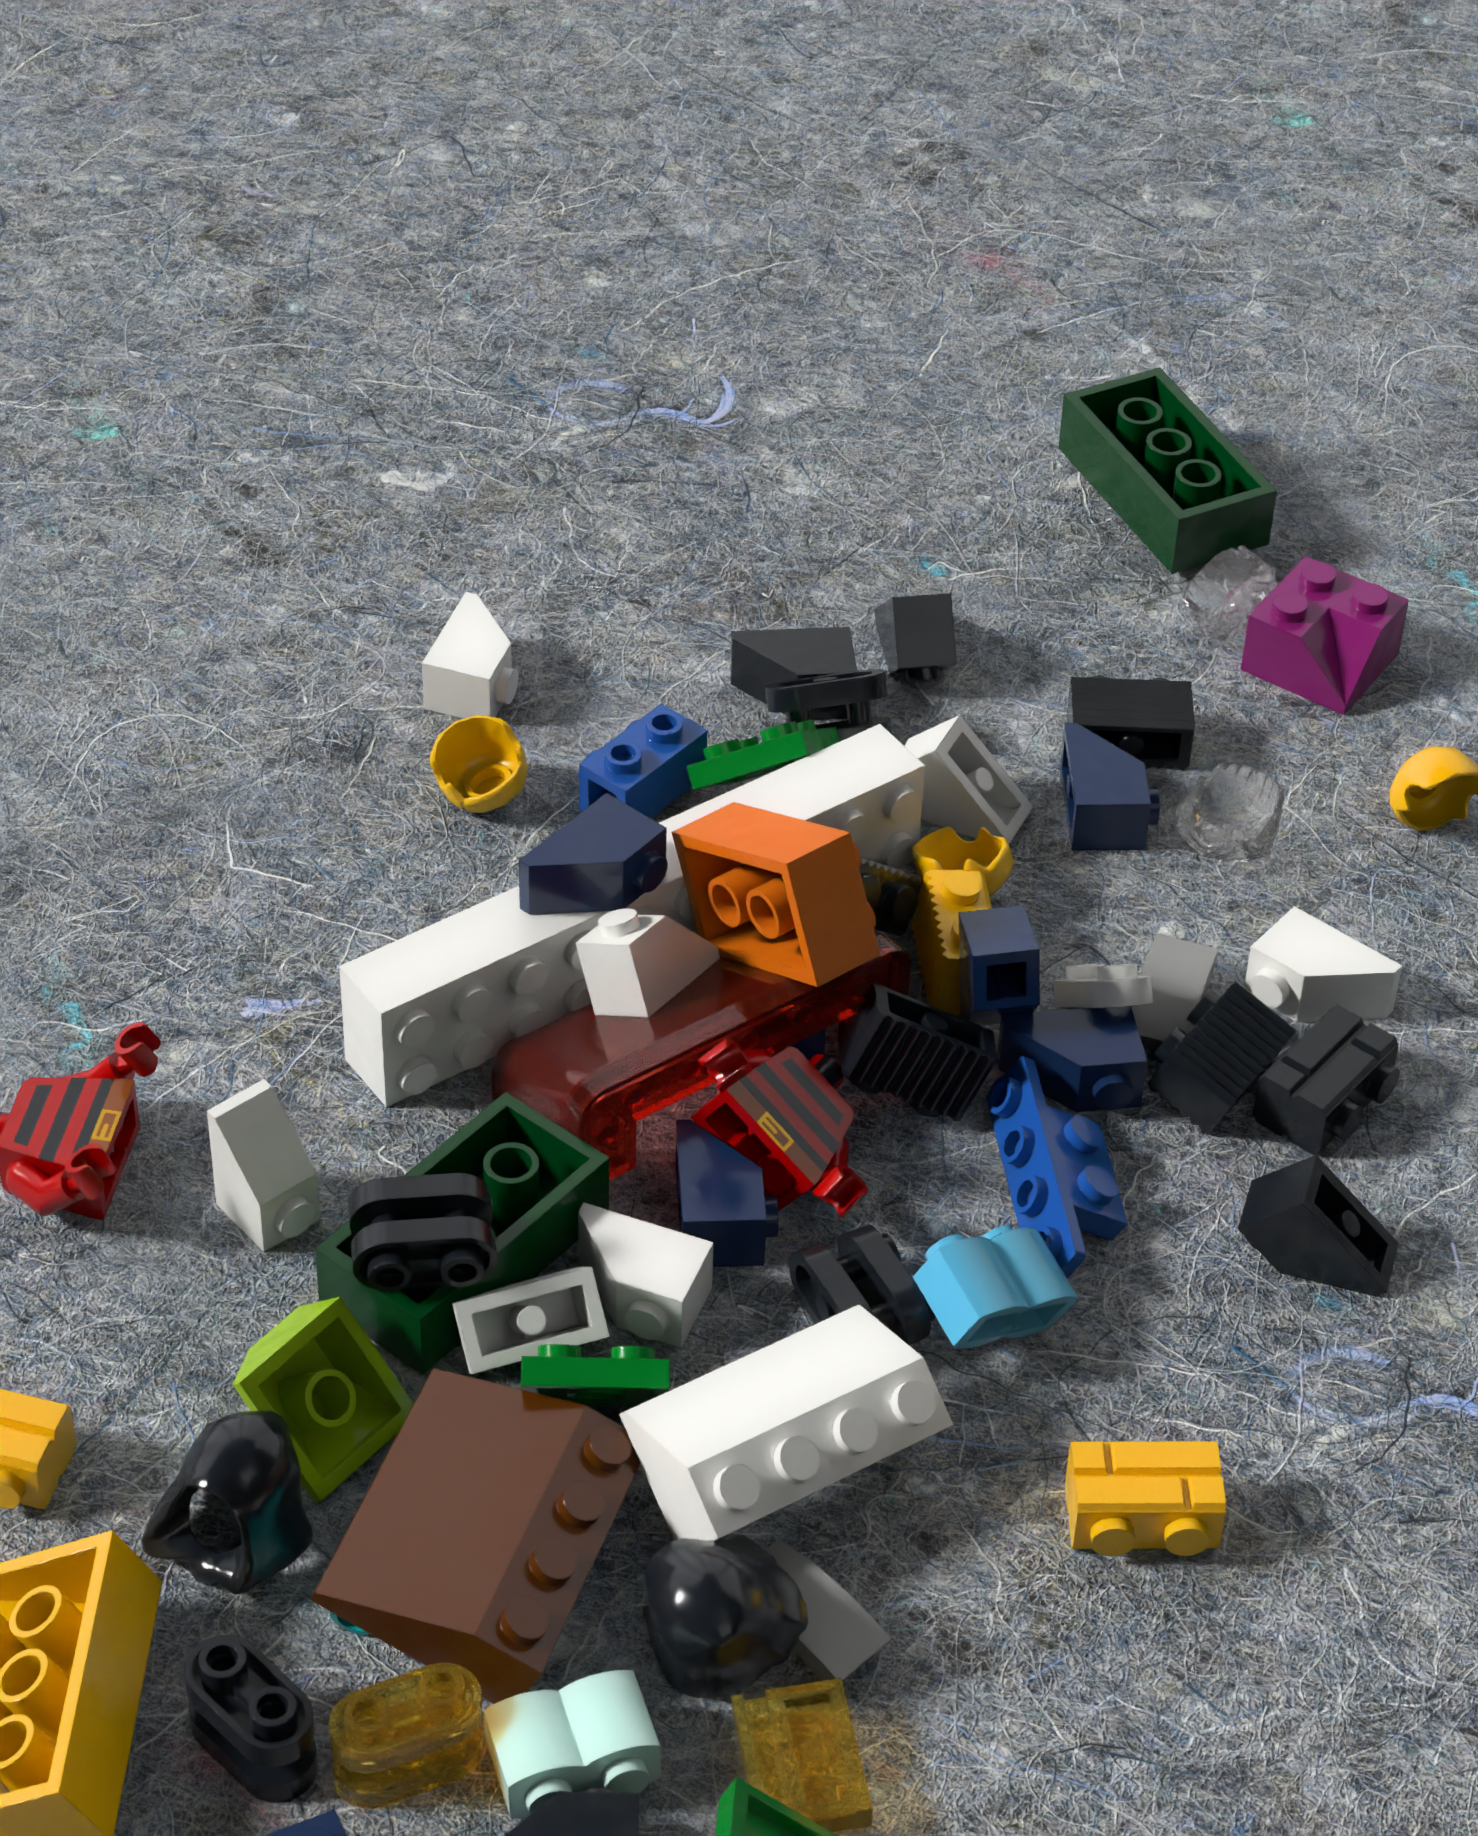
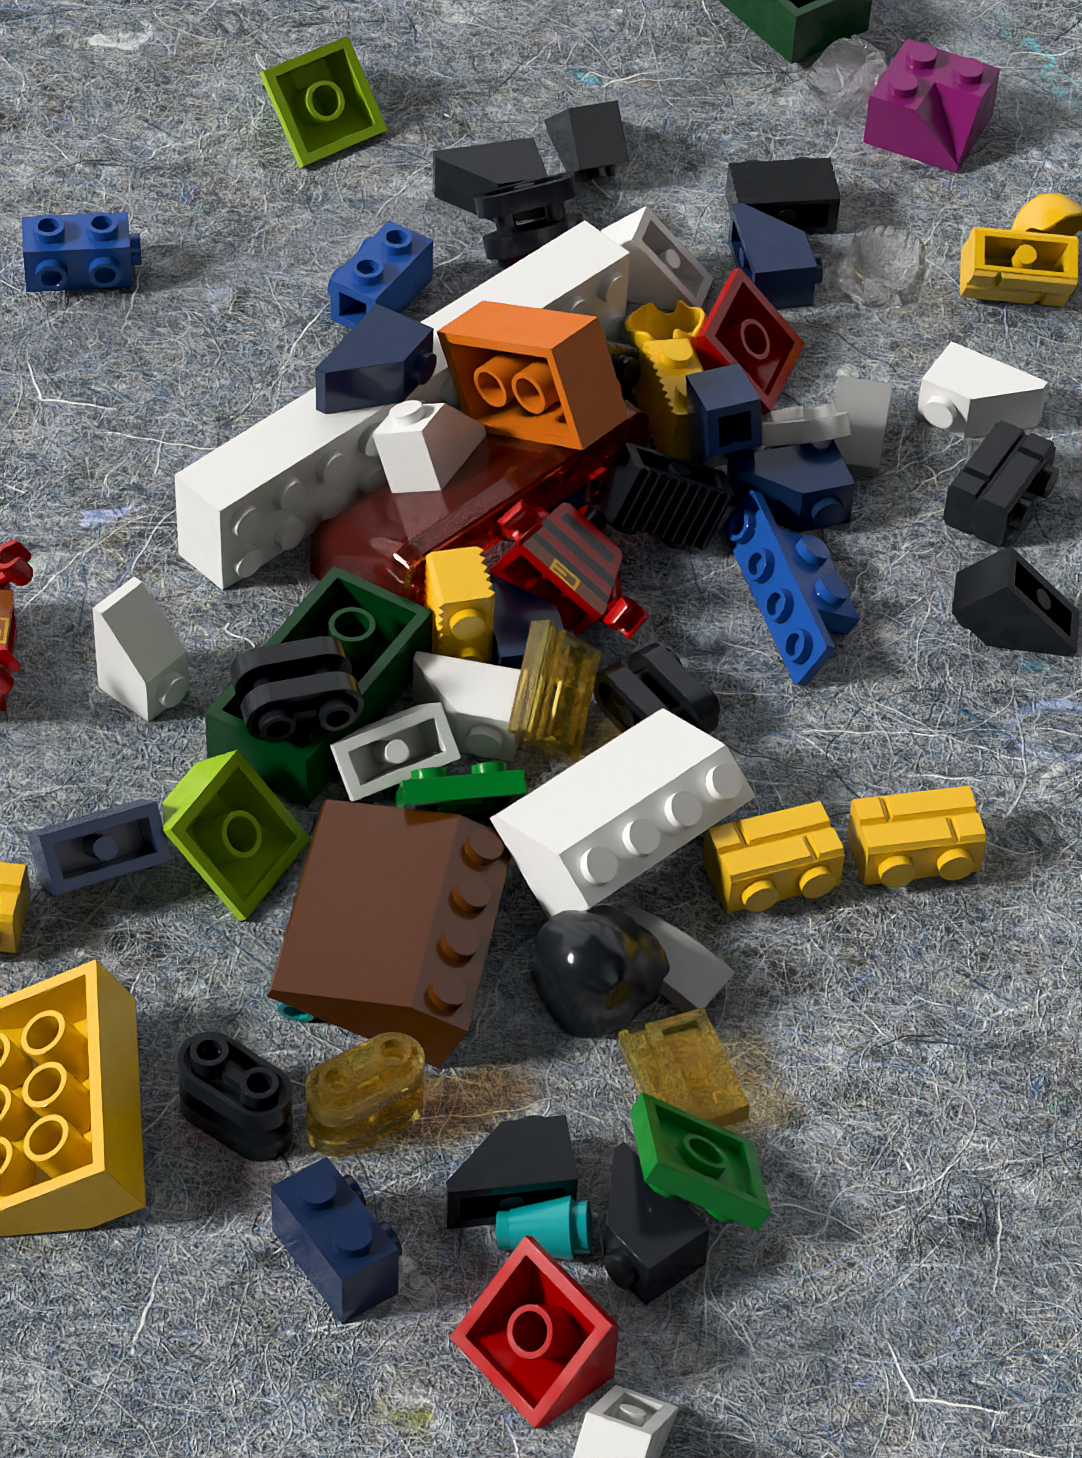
camera: 10 degrees left, 5 degrees up
black piece [141,1411,313,1595] -> none
white slope [422,592,518,719] -> none
yellow hair [430,715,529,813] -> none
light aqua brick [483,1670,661,1819] -> none
green plate [686,719,840,790] -> none
medium azure brick [913,1225,1079,1349] -> none
black brick [1148,980,1297,1134] -> none
none -> blue brick [22,212,142,292]
none -> dark blue brick [26,799,173,896]
none -> lime slope [259,36,388,168]
none -> yellow brick [424,546,495,665]
none -> clear yellow plate [507,620,601,762]
none -> red slope [696,267,805,415]
none -> yellow brick [702,801,845,914]
none -> yellow brick [960,227,1079,307]

